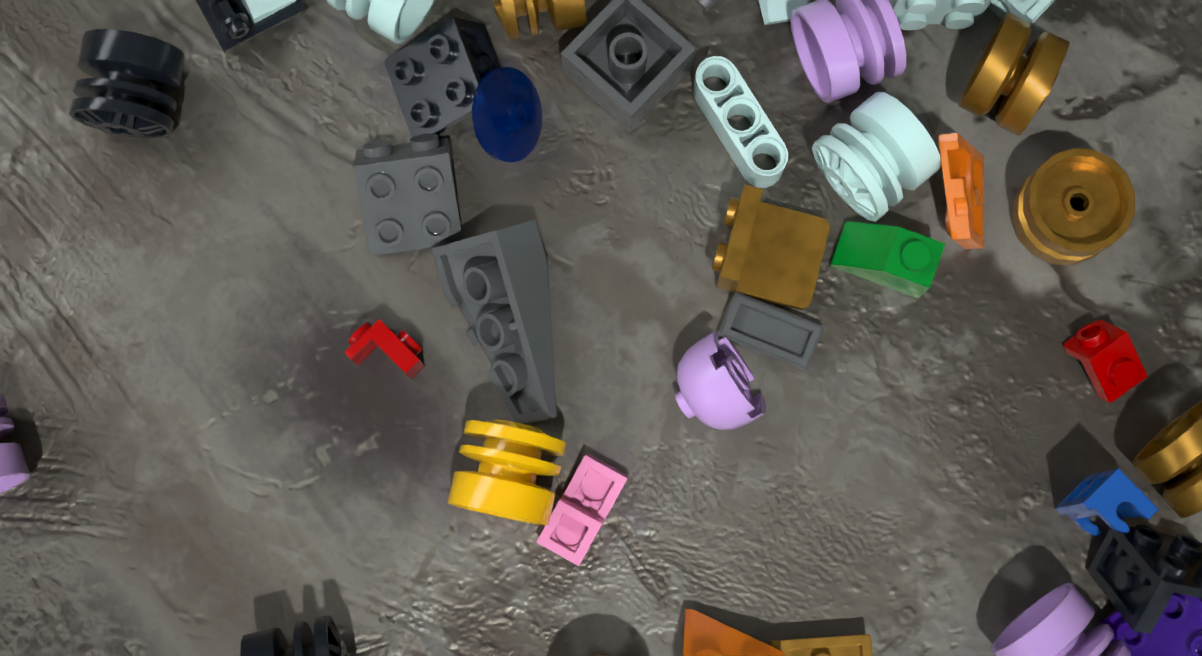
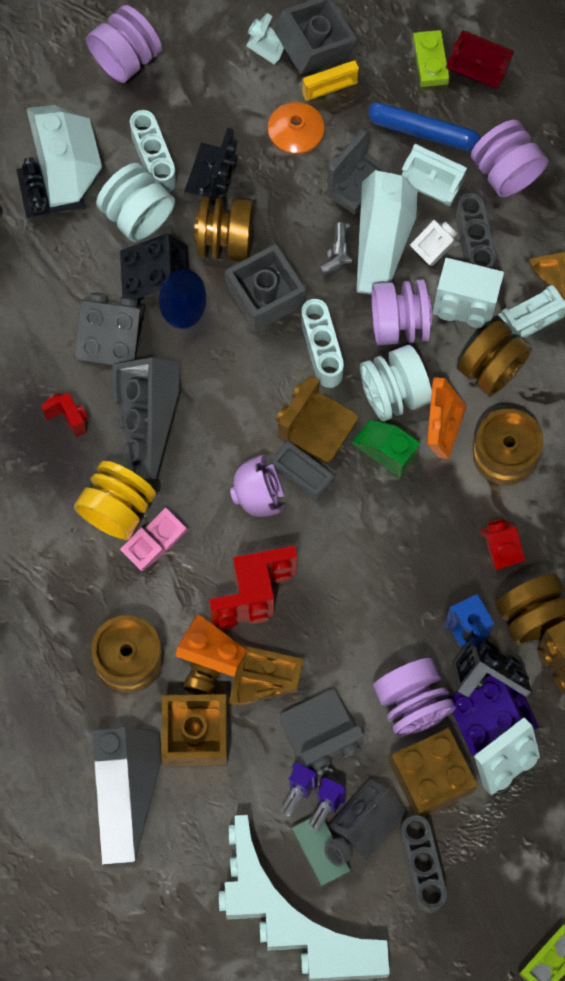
camera: 15 degrees right, 10 degrees down
none -> red bracket [209,545,297,630]

